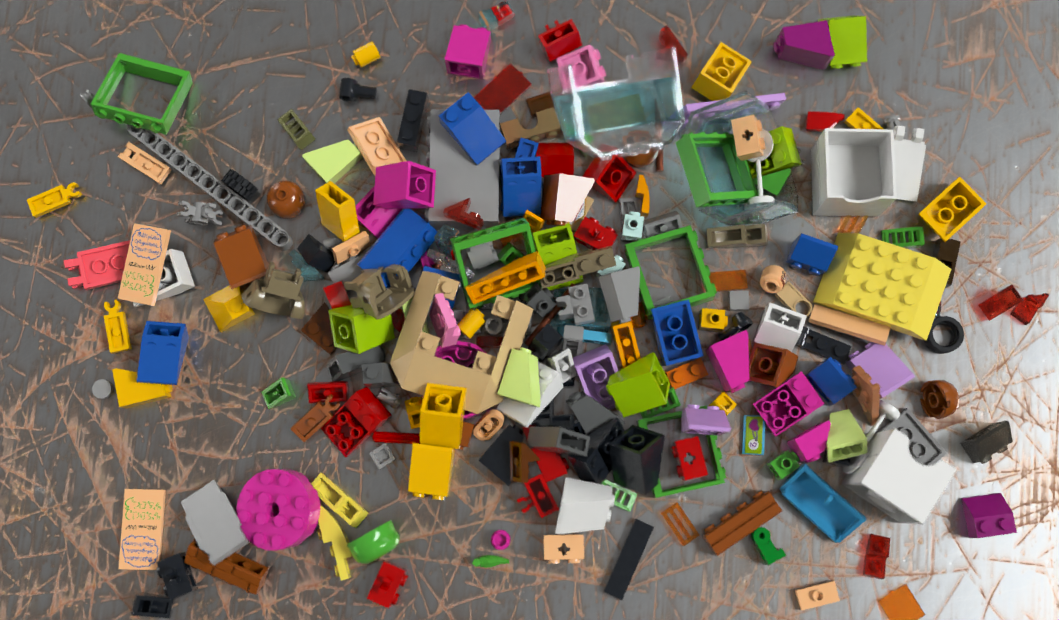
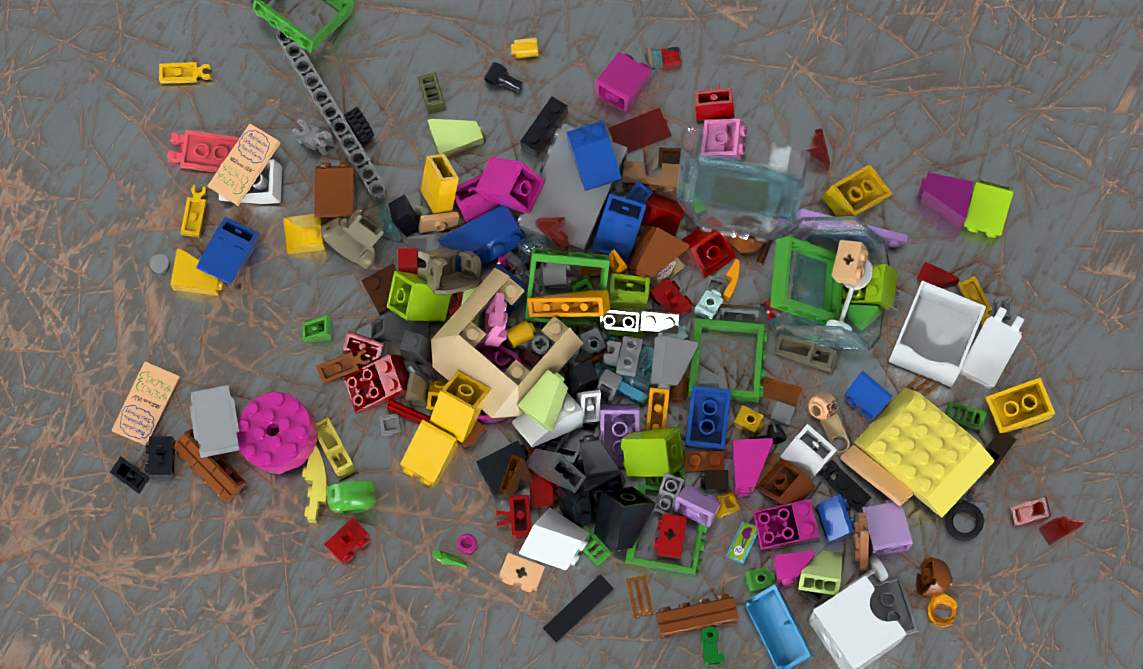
camera: 25 degrees right, 5 degrees down
light nougat plate [118,142,172,184] -> none
dark orange cylinder [267,180,306,219] -> none
light nougat tile [347,117,406,176] -> none
light nougat plate [473,409,504,441] -> none
clear smoke slope [960,420,1013,464] -> none
none -> dark tan slope [405,373,429,408]
none -> light grey slope [653,473,684,514]
none -> dark brown brick [700,470,729,493]
none -> leg [759,298,792,336]
none -> light orange piece [927,594,957,627]

